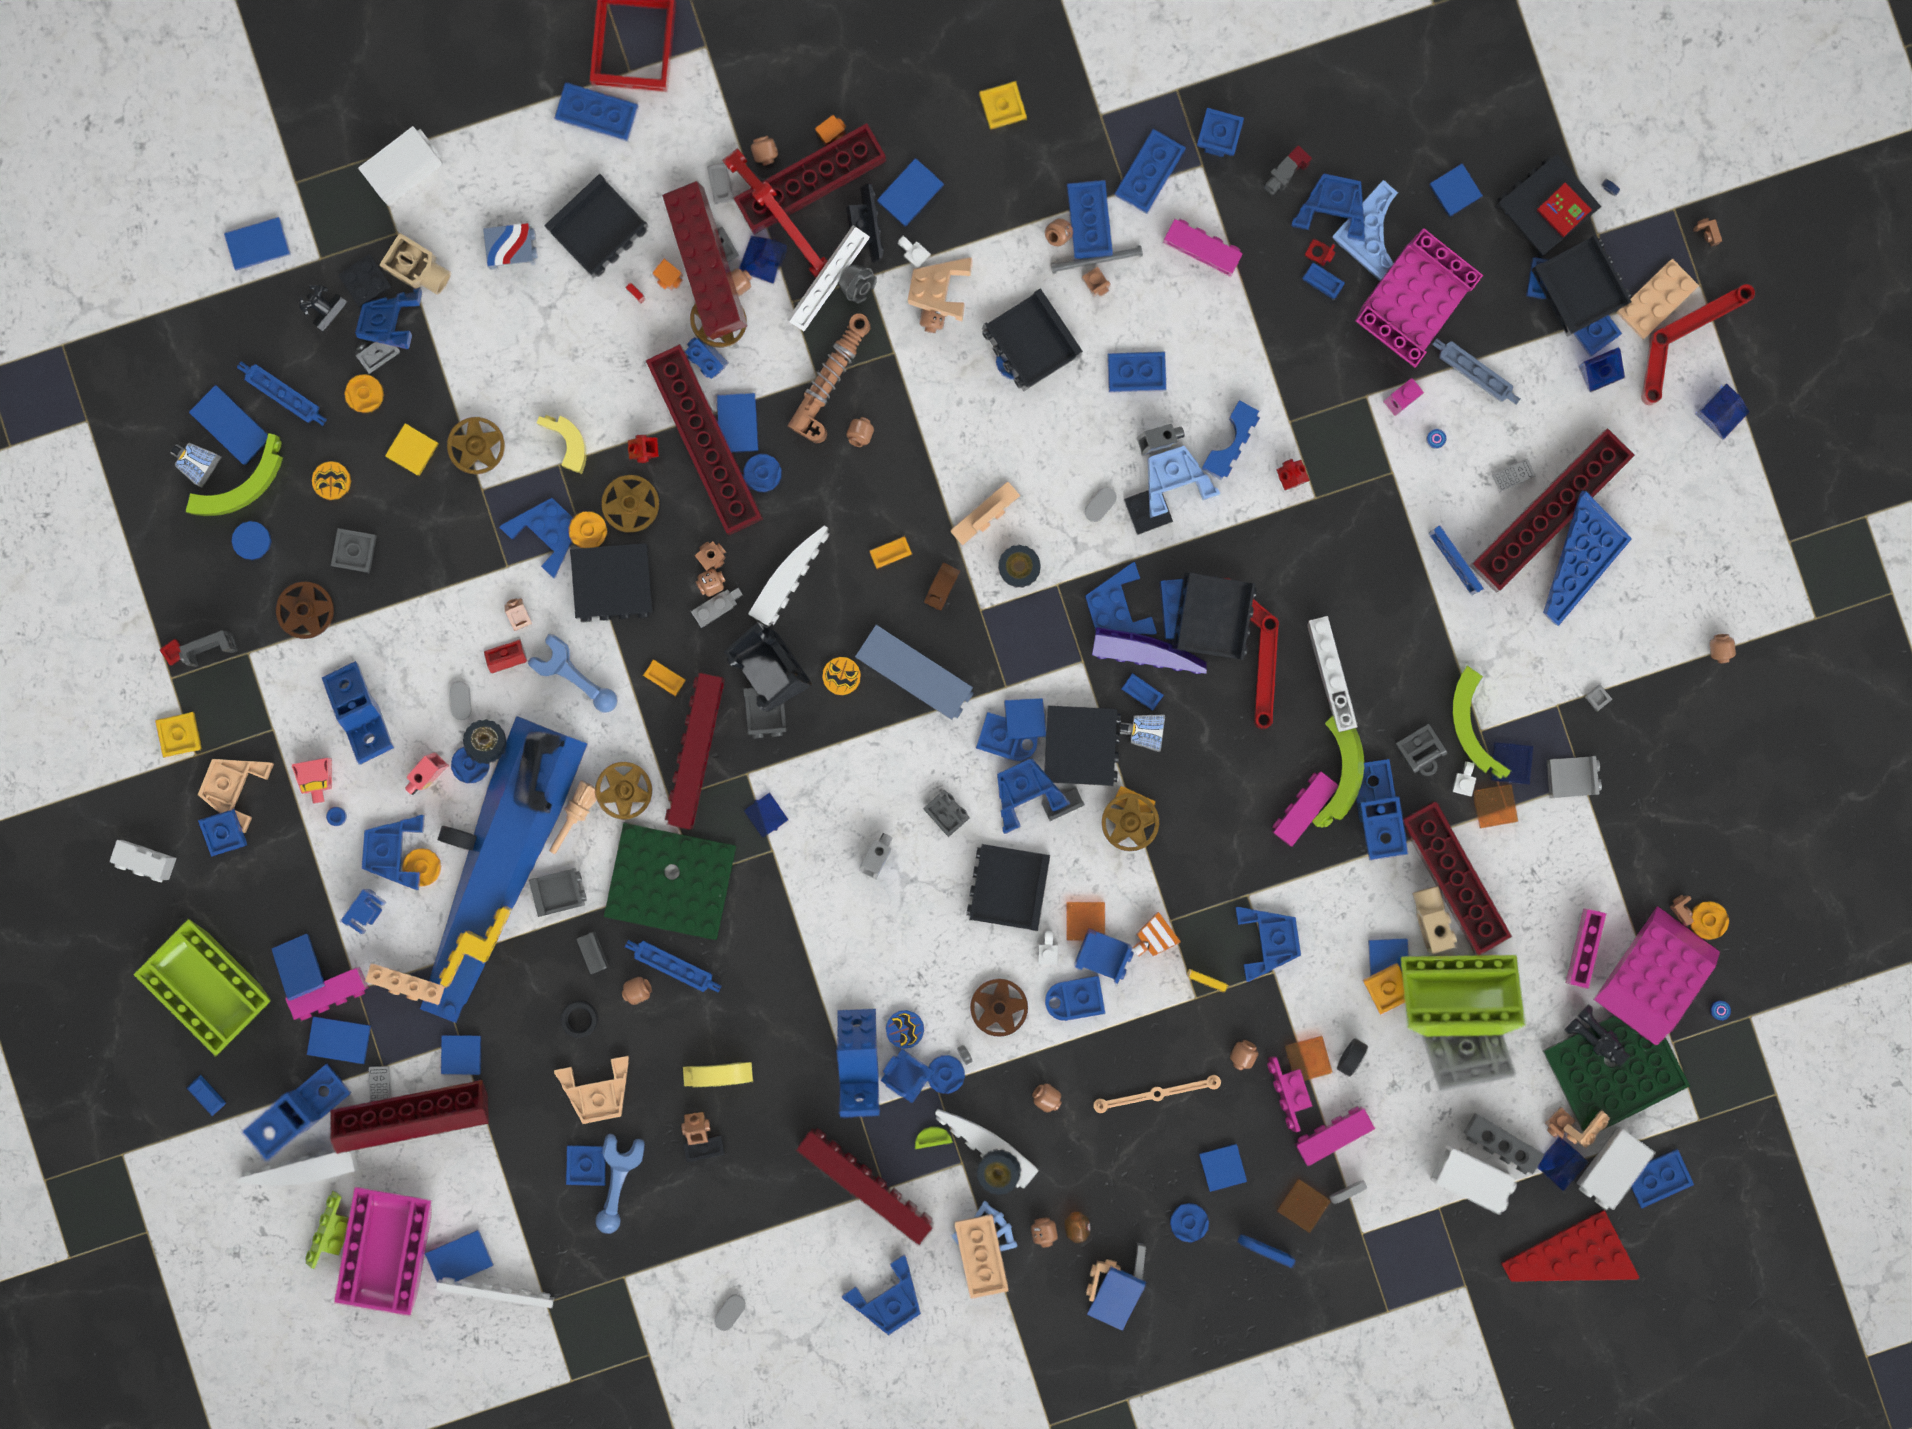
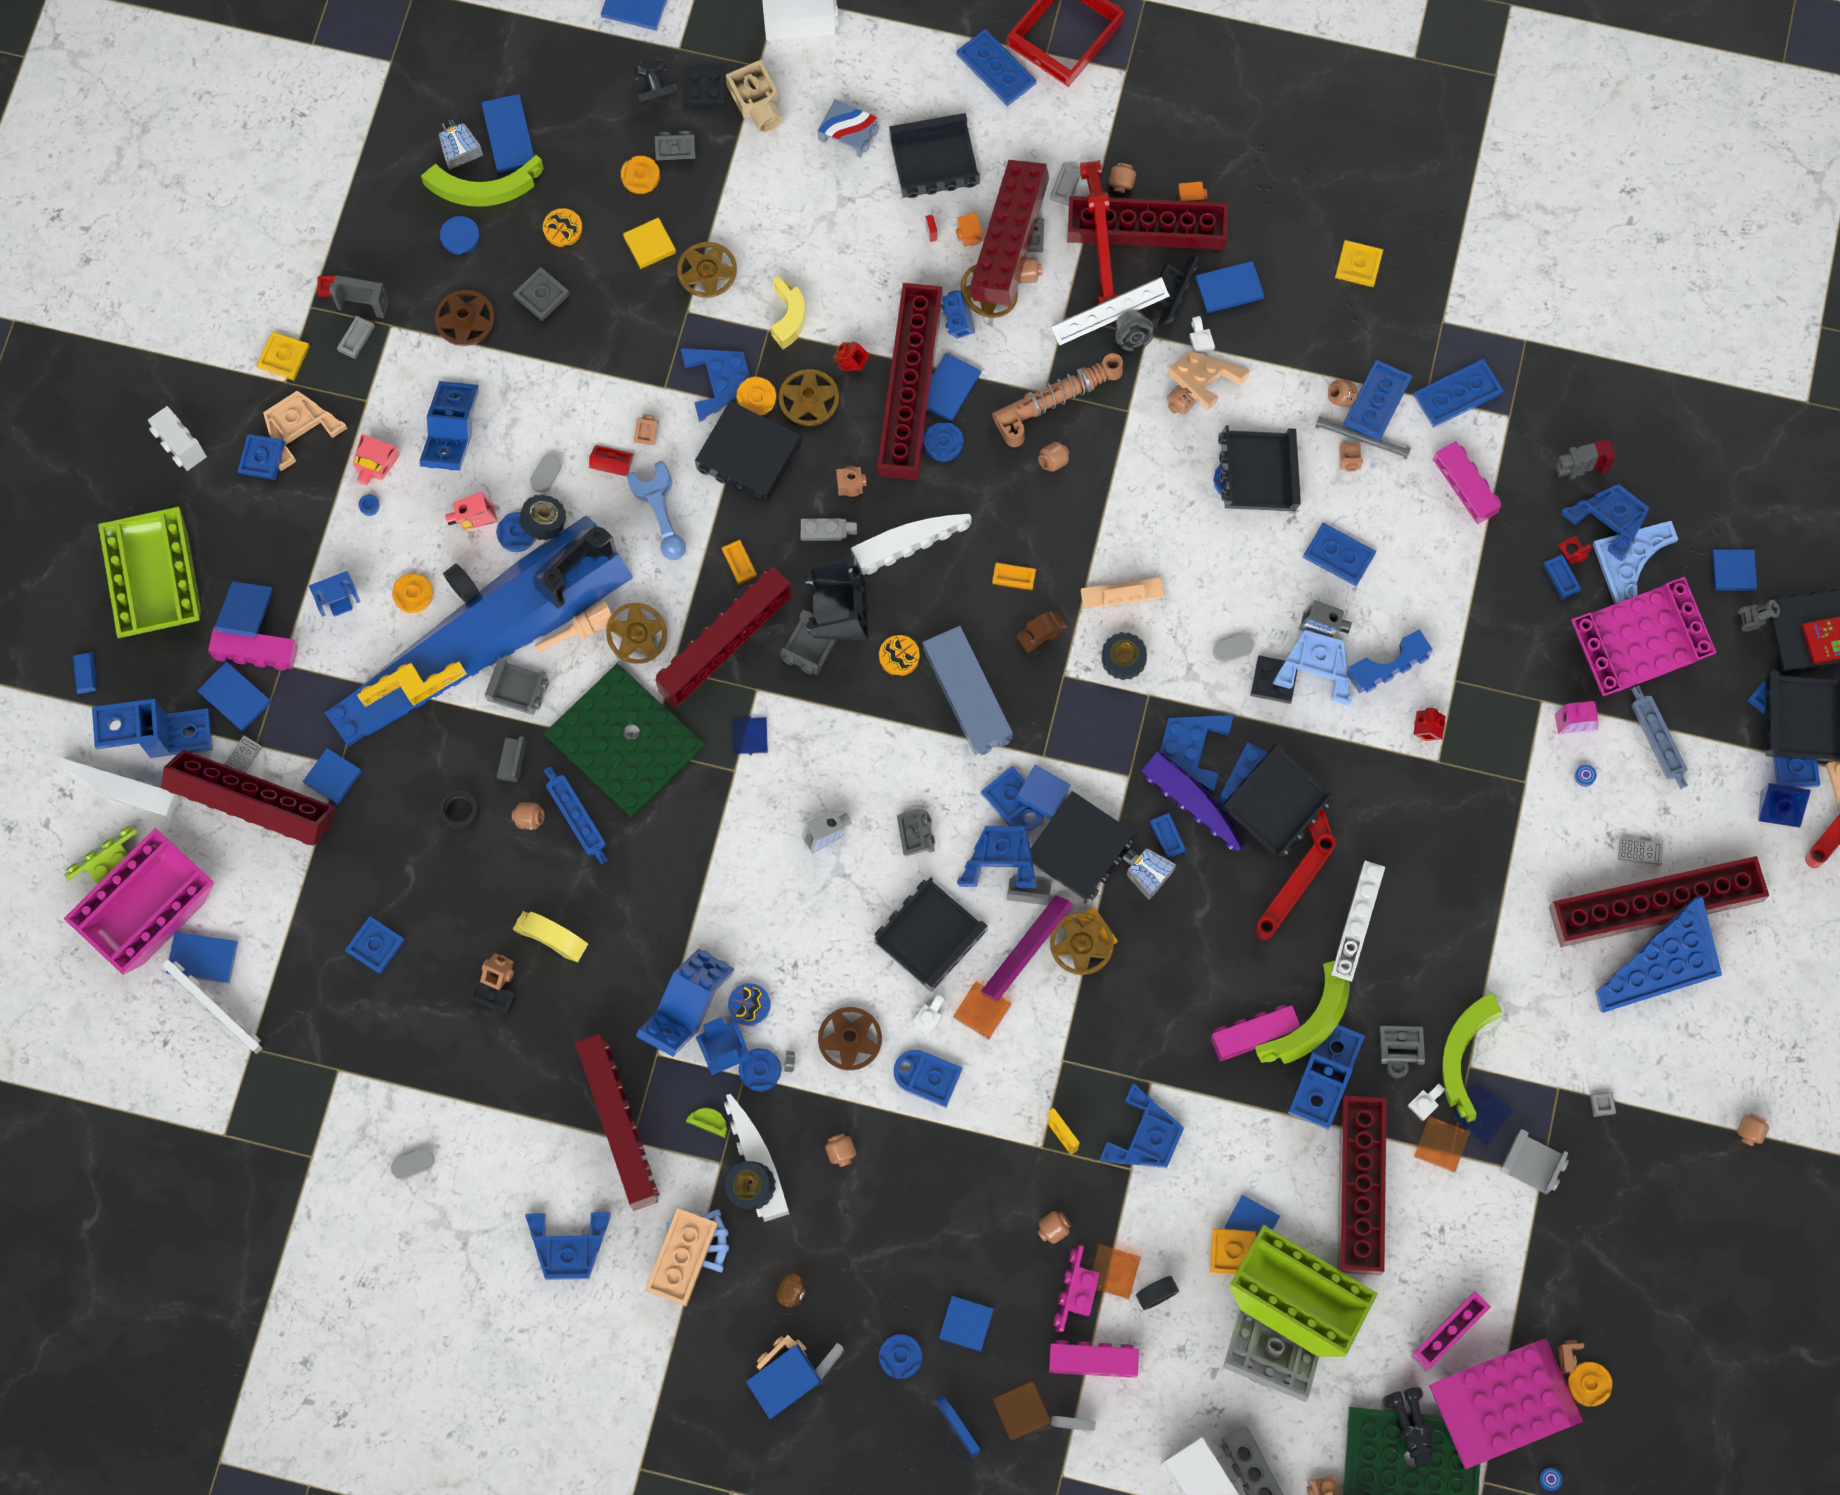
camera: 30 degrees right, 15 degrees down
blue plate [237,361,327,426] -> none
blue wing [355,288,423,349] -> none
blue wing [362,815,425,890] -> none
light nougat bracket [365,964,445,1005] -> none
light nougat wing [554,1055,629,1124] -> none
medium blue piece [596,1134,644,1234] -> none
nougat head [696,568,725,597] -> none
clear blue slope [739,235,787,284] -> none
nougat head [1031,1218,1058,1247] -> none
blue panel [1074,928,1134,984] -> none
light nougat piece [1094,1075,1221,1113] -> none
torso [1132,912,1181,956] -> none
blue panel [1197,108,1244,157] -> none
tan brick [1412,886,1457,954] -> none
blue tile [1429,525,1484,595] -> none
none -> light grey tile [337,316,375,359]
none -> magenta tile [980,895,1073,1002]
none -> dark grey connector [1738,600,1780,631]

